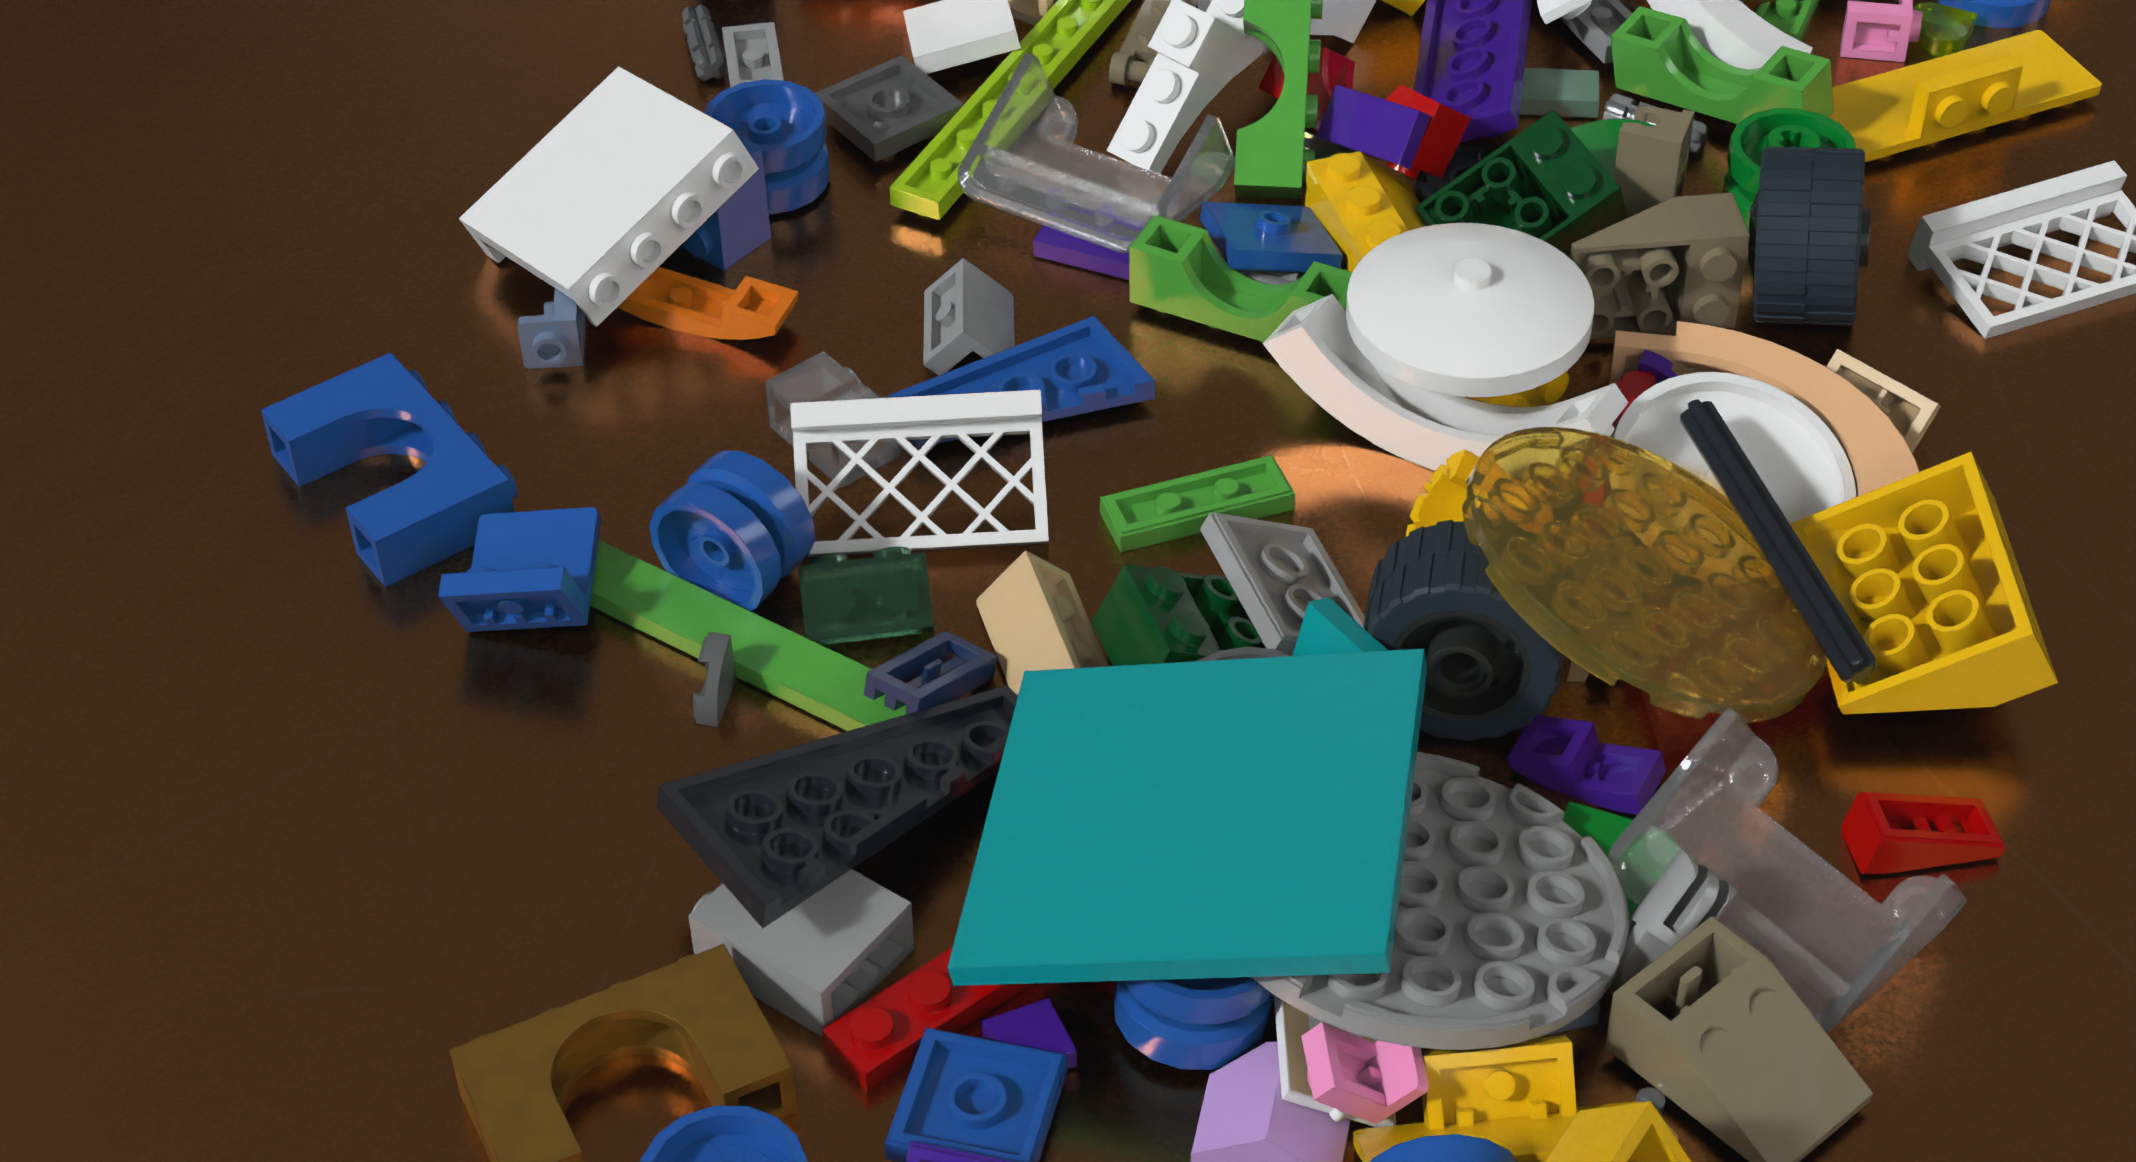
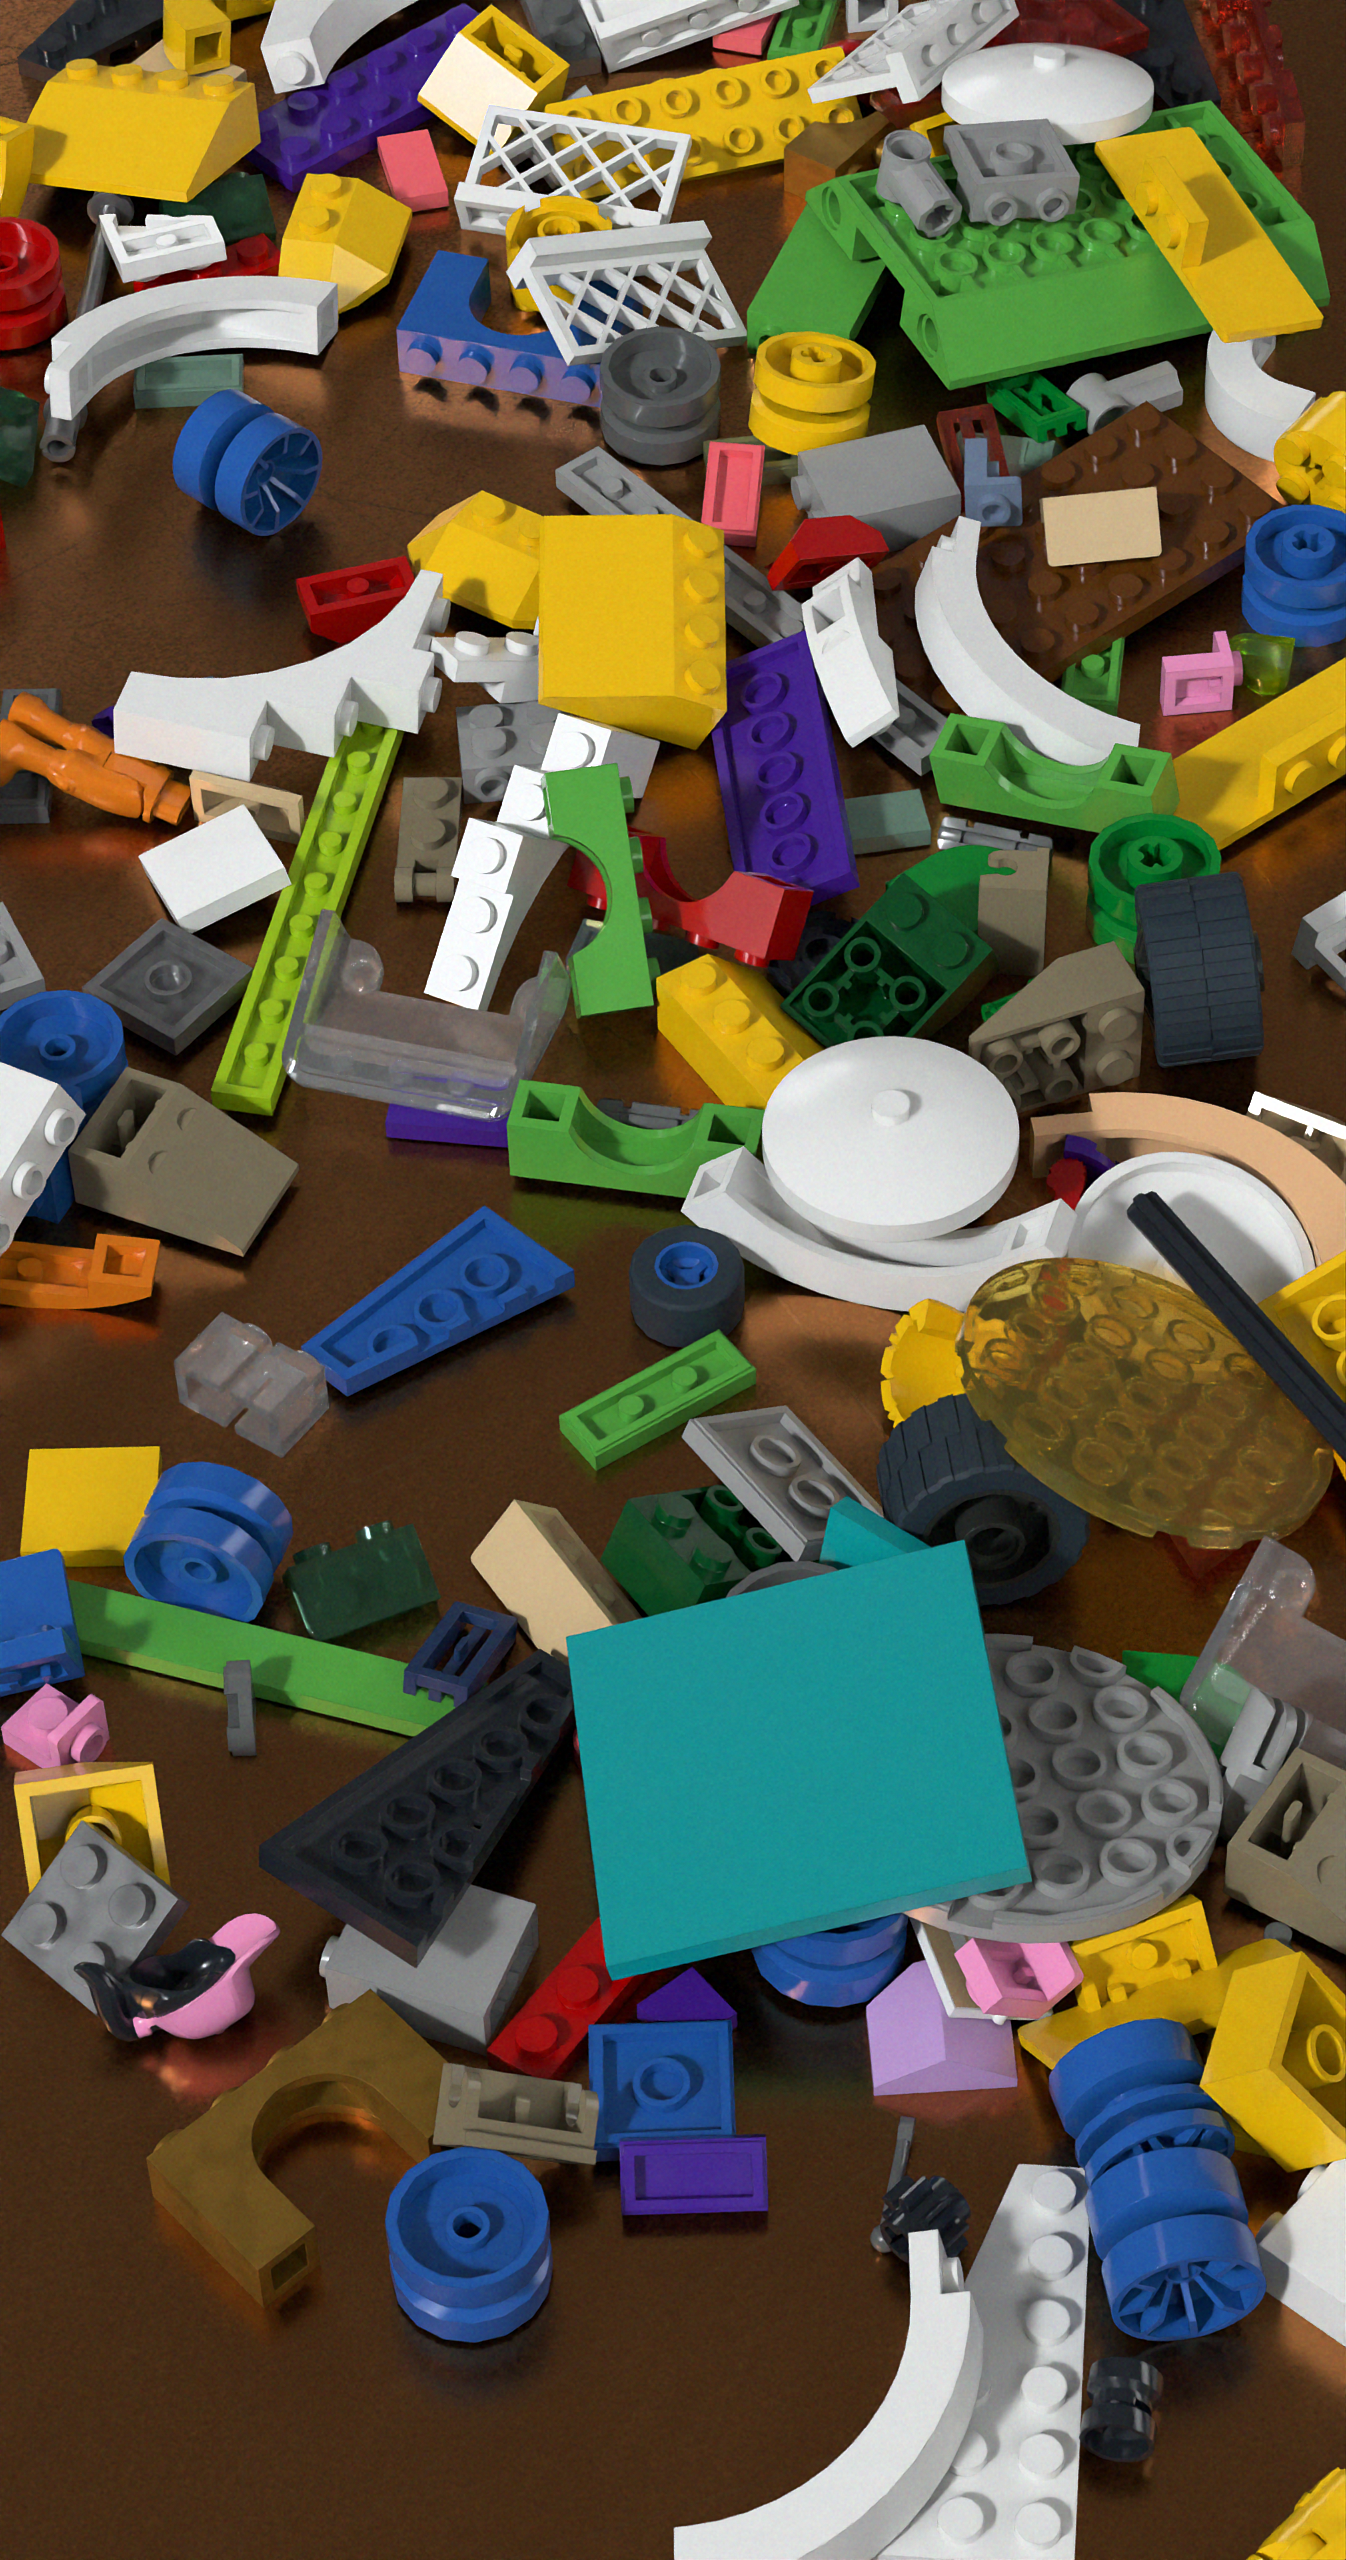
camera: 15 degrees left, 5 degrees up
white fence [790,390,1049,557] -> none
light grey panel [923,258,1015,376] -> none
blue plate [1200,201,1343,273] -> none
dark purple tile [1316,85,1430,169] -> none
dark purple slope [1507,715,1666,816] -> none
none -> bright pink bracket [1,1683,110,1768]
none -> flat silver plate [1,1820,191,2016]
none -> yellow slope [14,1762,171,1893]
none -> yellow tile [20,1446,162,1567]
none -> dark tan slope [68,1067,299,1257]
none -> hair [74,1913,281,2041]
none -> dark tan hinge [433,2063,599,2165]
none -> black wheel [629,1225,745,1348]

